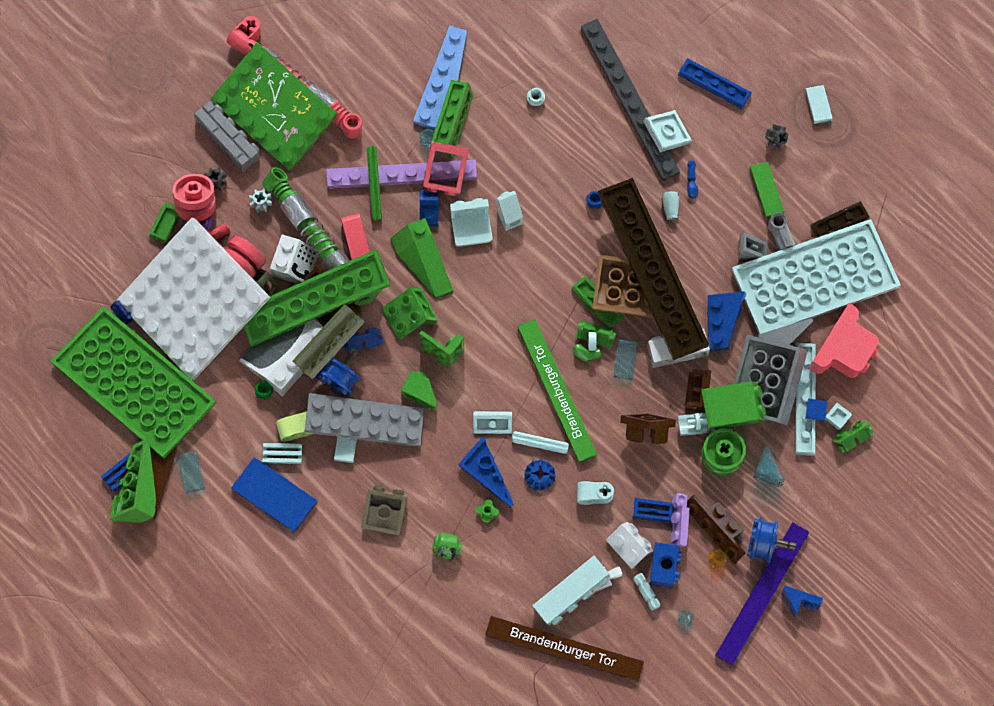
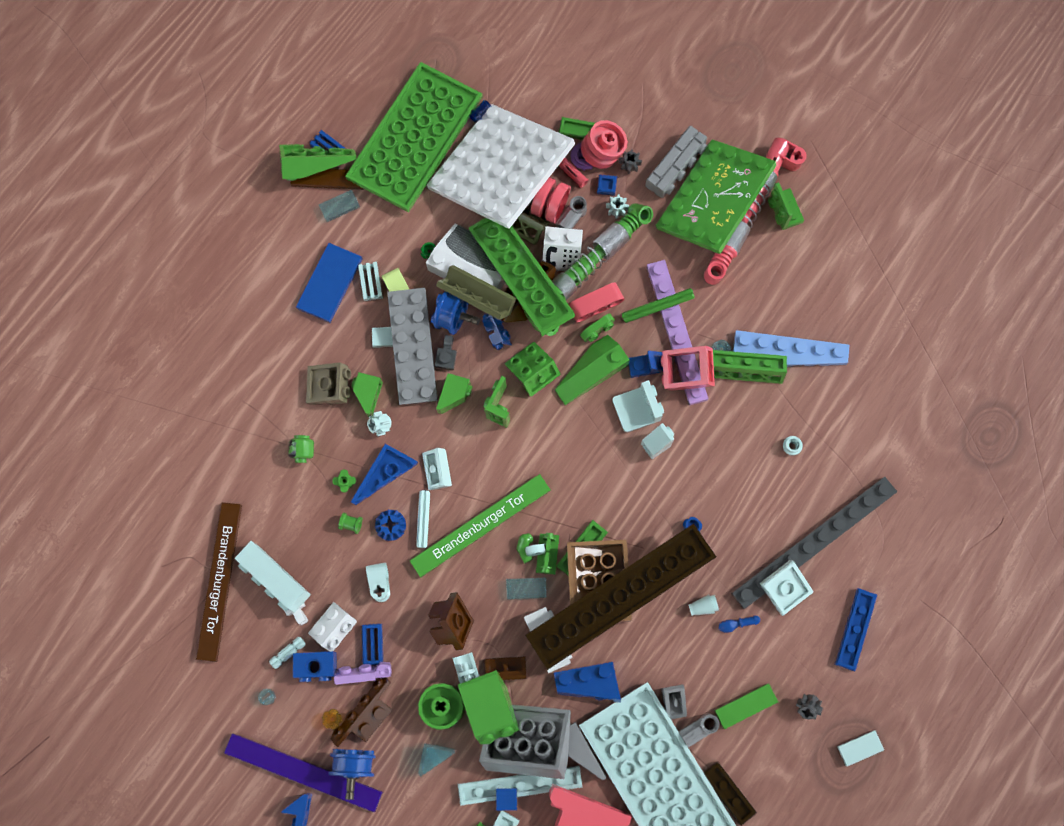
camera: 85 degrees right, 5 degrees up
none -> bright green bush [338,512,363,534]
none -> bright green slope [352,372,383,417]
none -> light aqua gear [367,411,391,436]
none -> dark grey plate [435,335,457,370]
none -> light grey piece [556,196,587,229]
none -> bright green plate [580,313,615,342]
none -> blue tile [597,175,617,196]
none -> bright green bracket [768,182,804,230]

